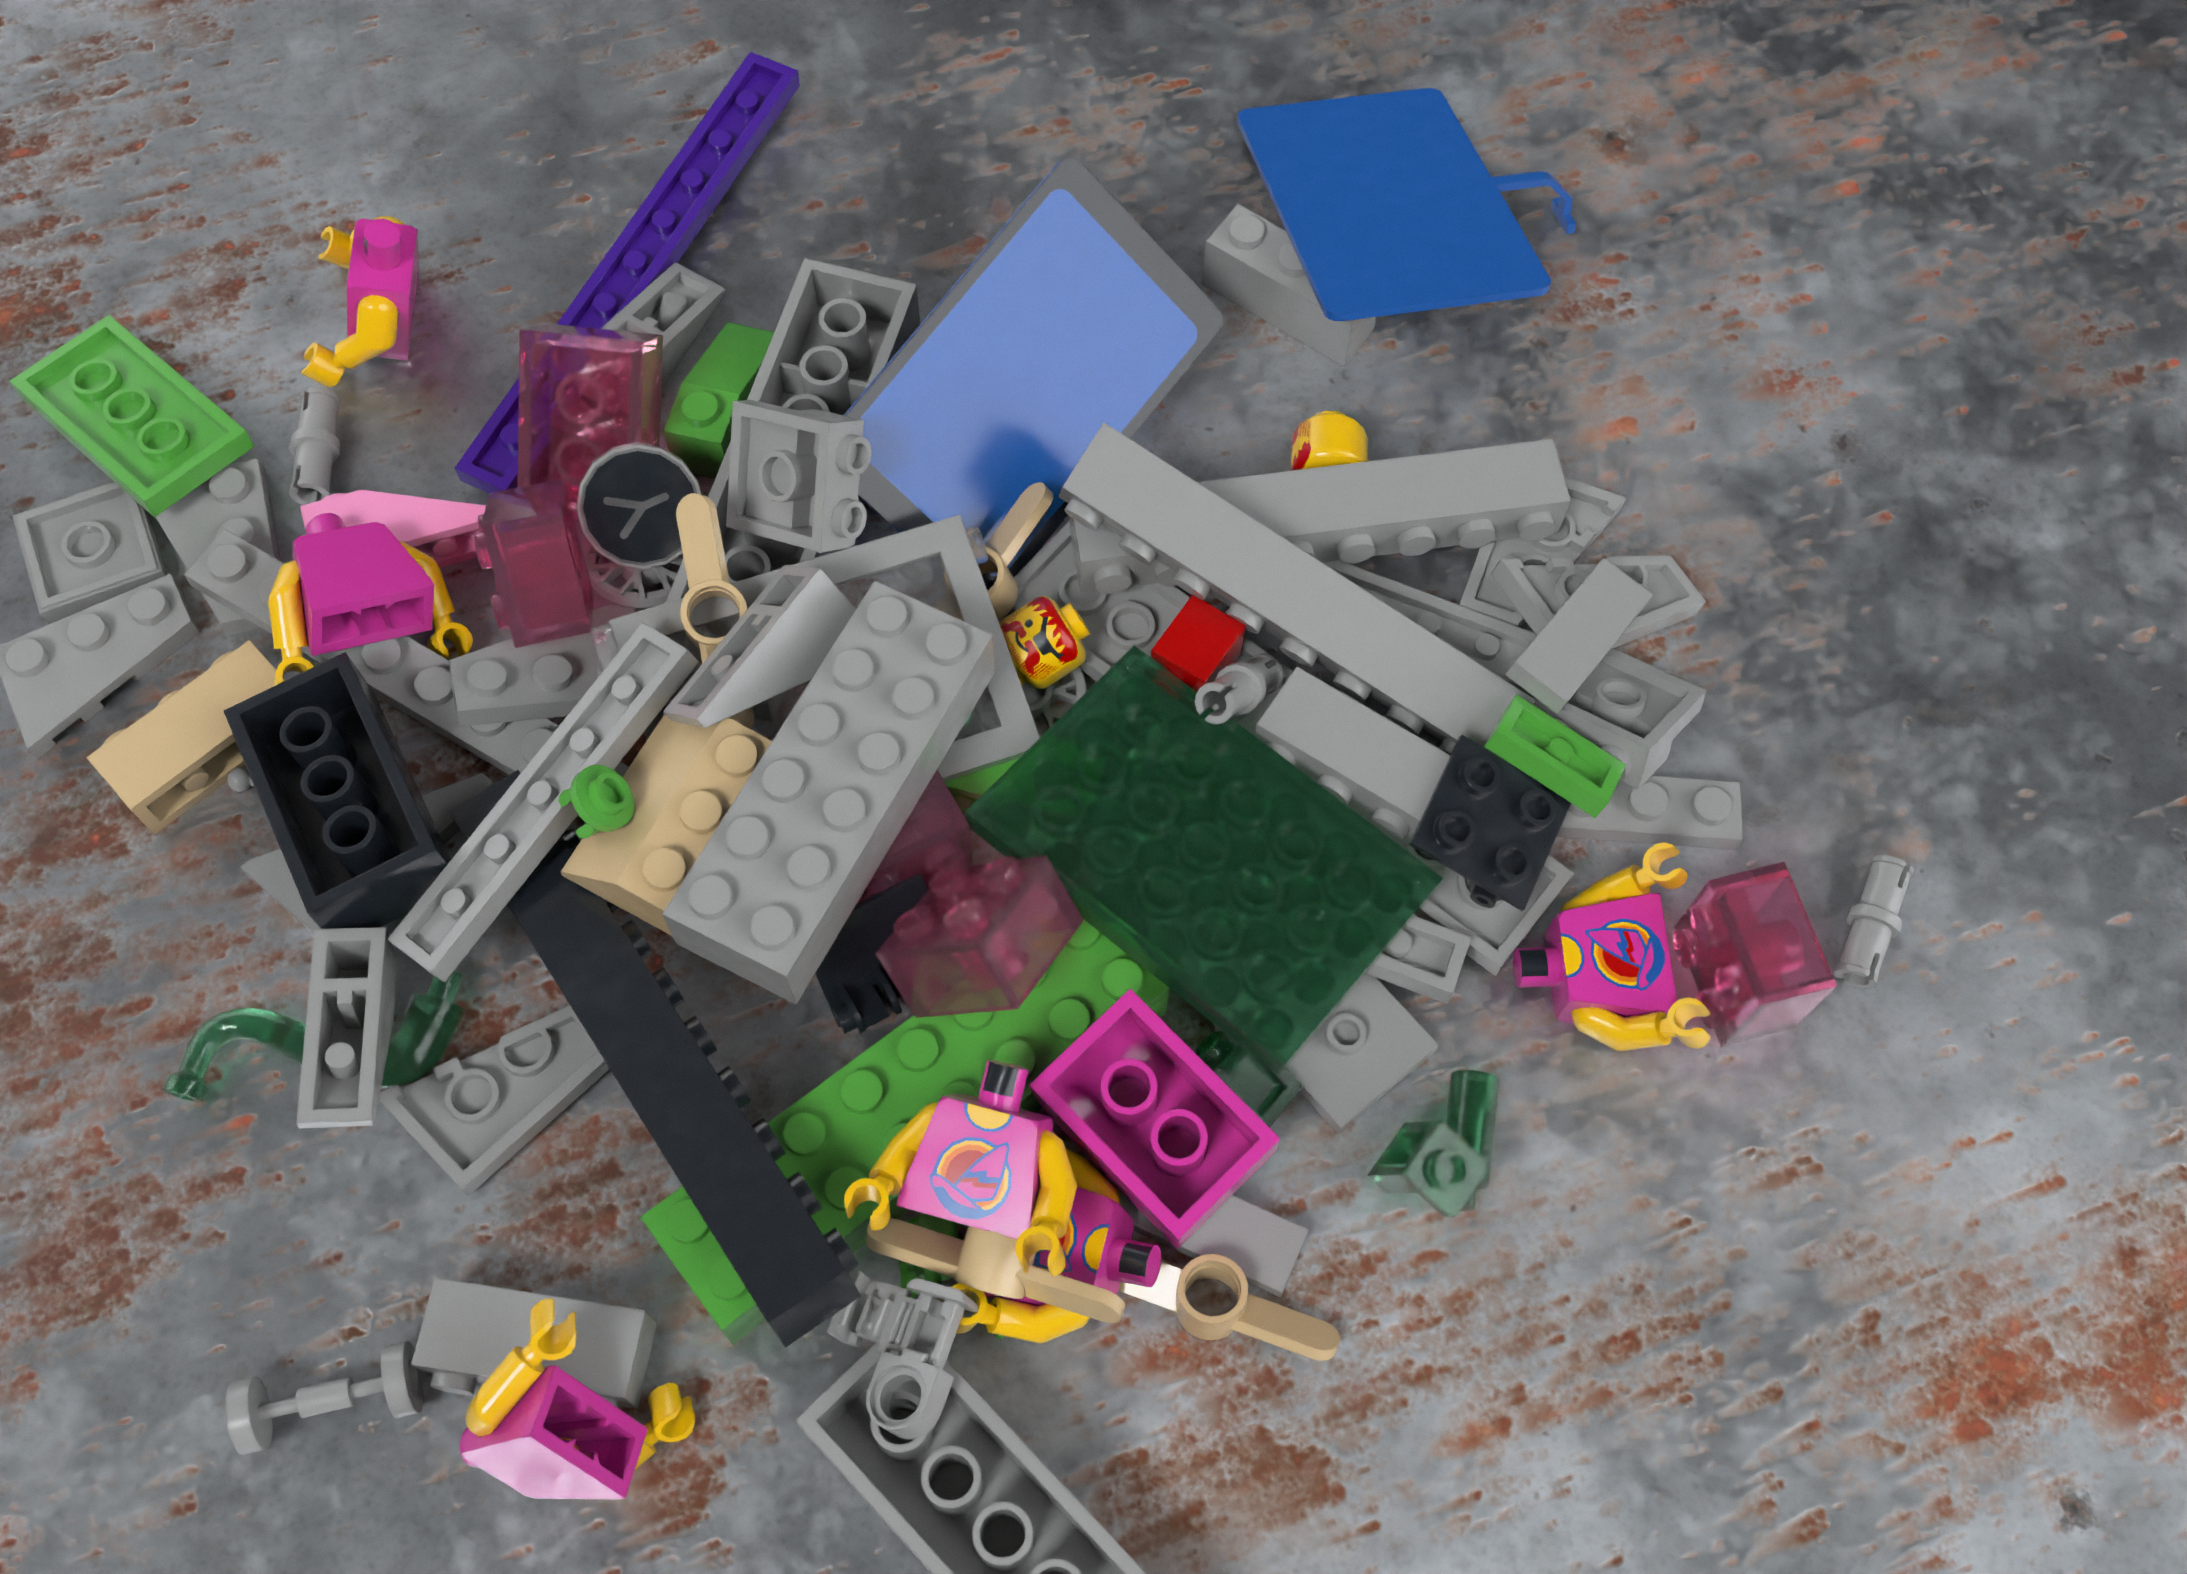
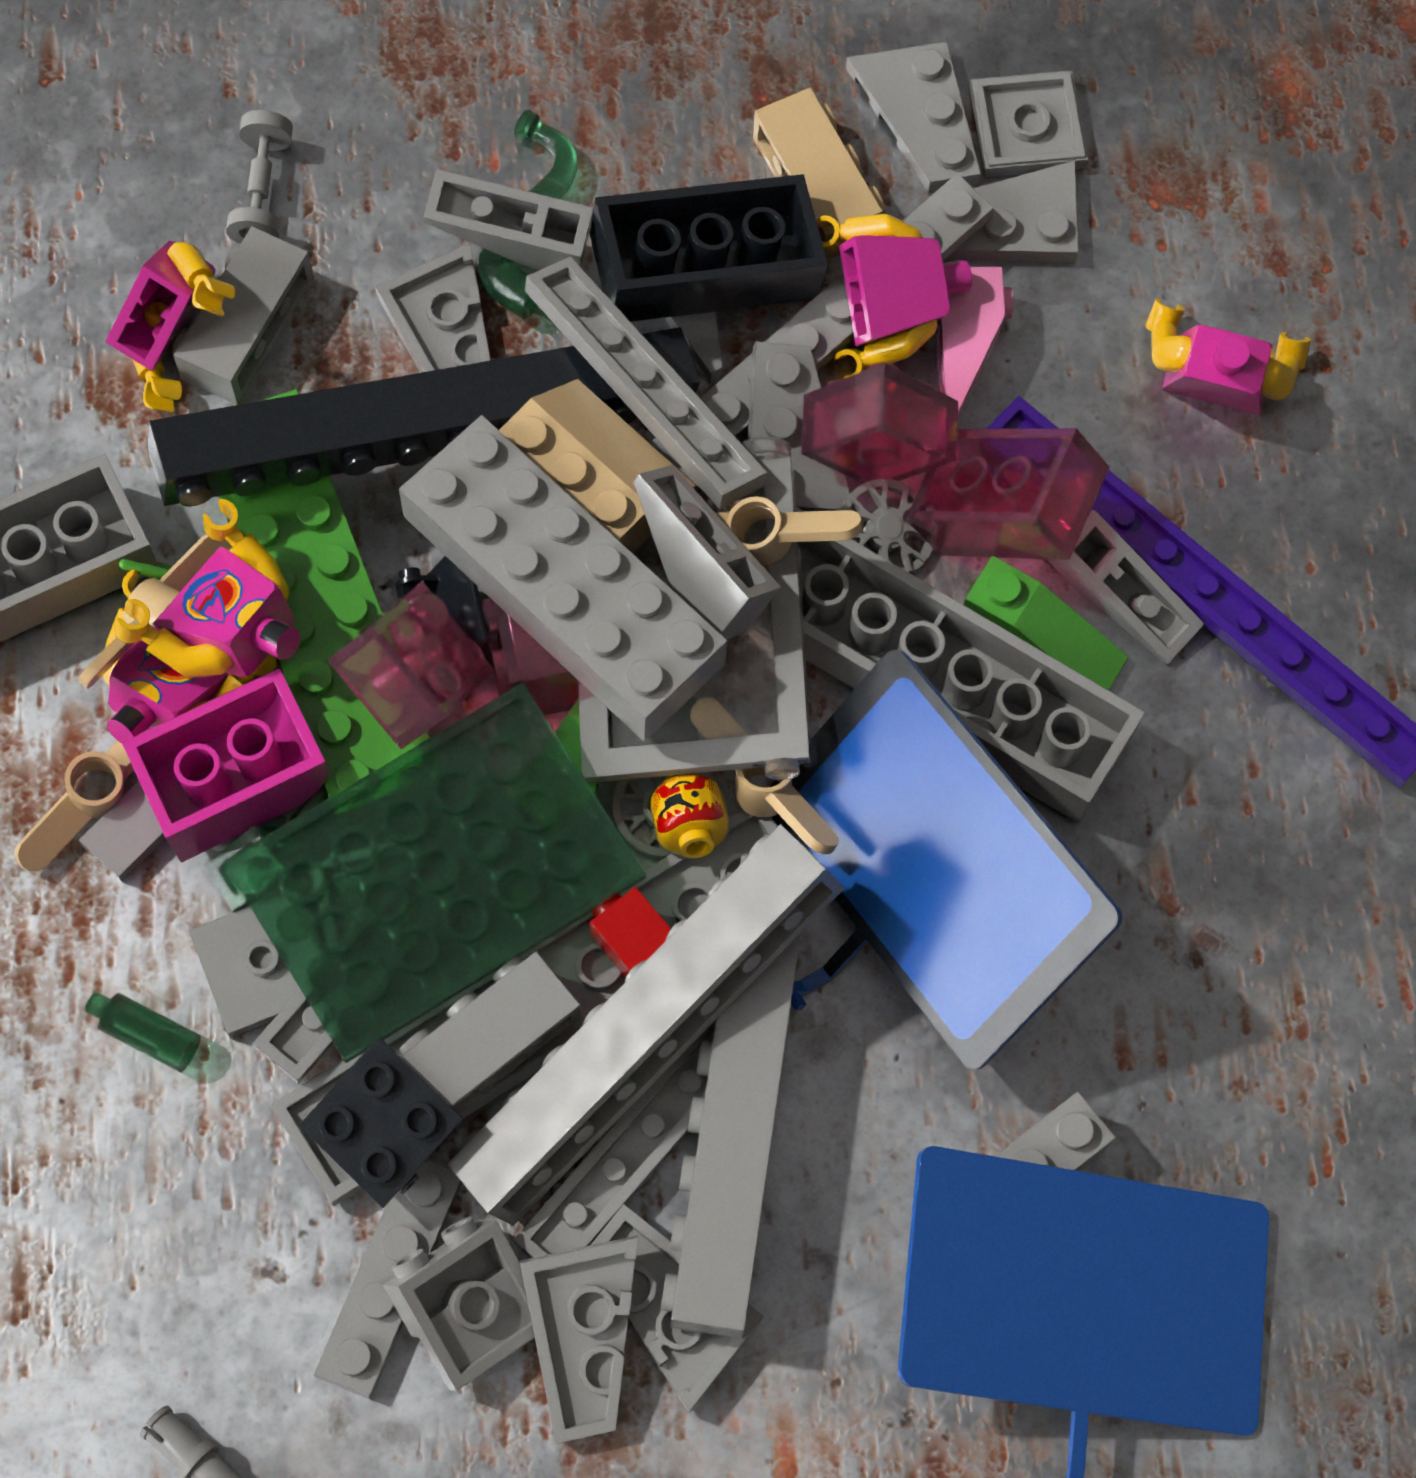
camera: 105 degrees right, 5 degrees up
bright green plate [9,315,255,518] -> none
light grey pin [289,387,341,505] -> none
bright green plate [558,765,635,839] -> none
black tile [576,442,701,569] -> none
light grey plate [726,400,871,553] -> none
light grey piece [827,1270,978,1439] -> none
light grey pin [1195,654,1284,724] -> none
yellow head [1291,411,1368,471] -> none
clear green bracket [1367,1120,1489,1217] -> none
bright green plate [1484,694,1626,818] -> none
light grey tile [1506,557,1654,714] -> none
torso [1513,842,1711,1051] -> none
clear pink brick [1673,861,1837,1047] -> none

